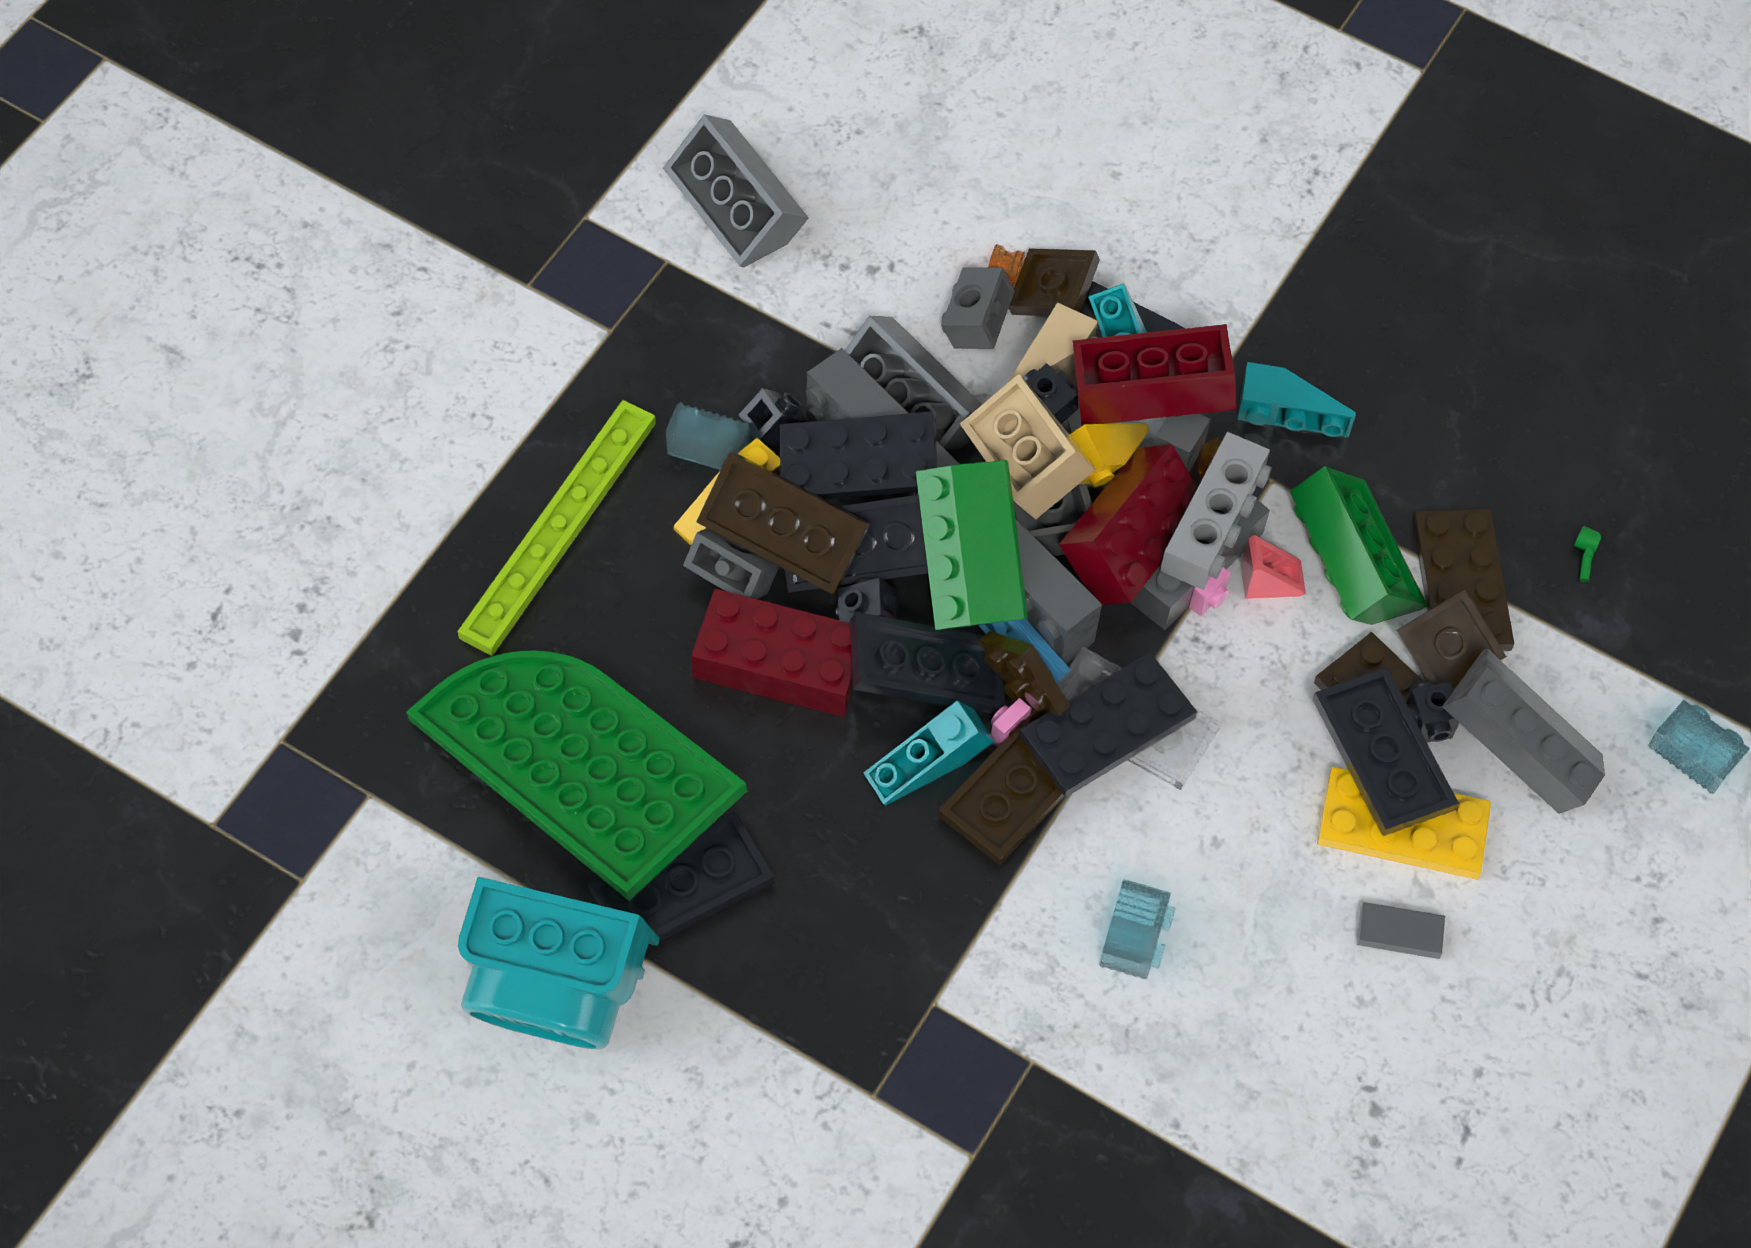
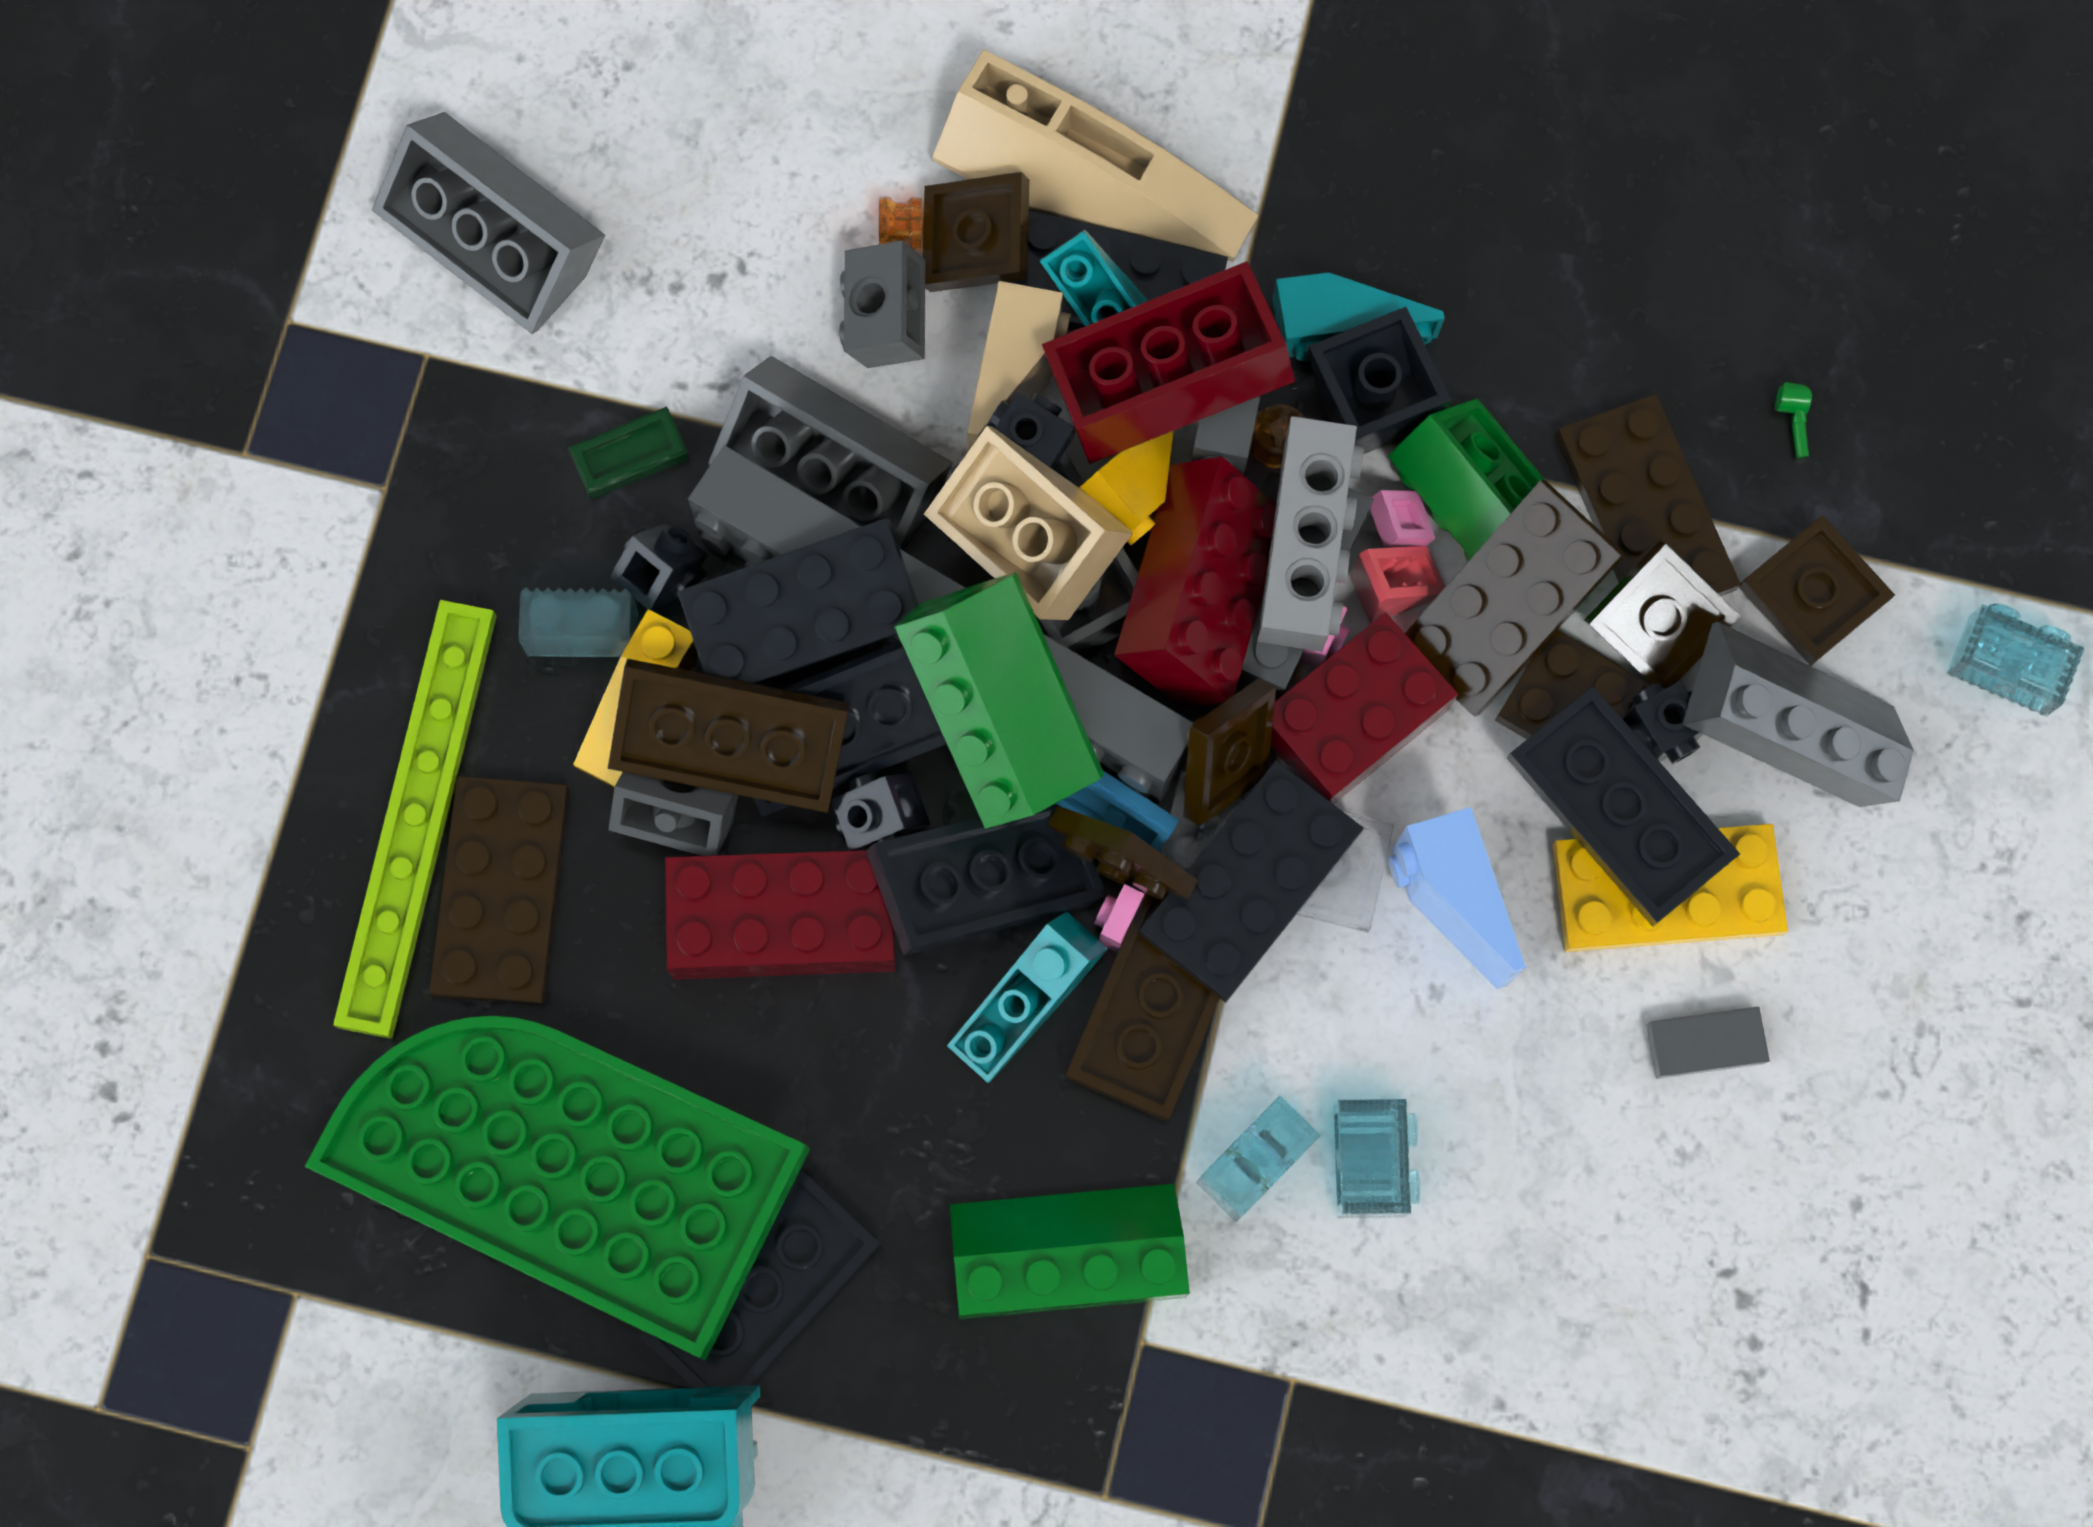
camera: 20 degrees left, 15 degrees up
none -> dark brown plate [429,776,570,1006]
none -> dark green tile [568,407,689,500]
none -> tan wedge [933,49,1259,262]
none -> green slope [950,1184,1190,1319]
none -> dark brown plate [1183,679,1276,826]
none -> clear light blue brick [1196,1095,1321,1223]
none -> dark red brick [1270,612,1458,804]
none -> black slope [1308,307,1452,454]
none -> bright pink plate [1370,490,1436,548]
none -> light blue slope [1388,807,1526,989]
none -> plate [1405,480,1626,717]
none -> dark brown plate [1739,515,1895,666]

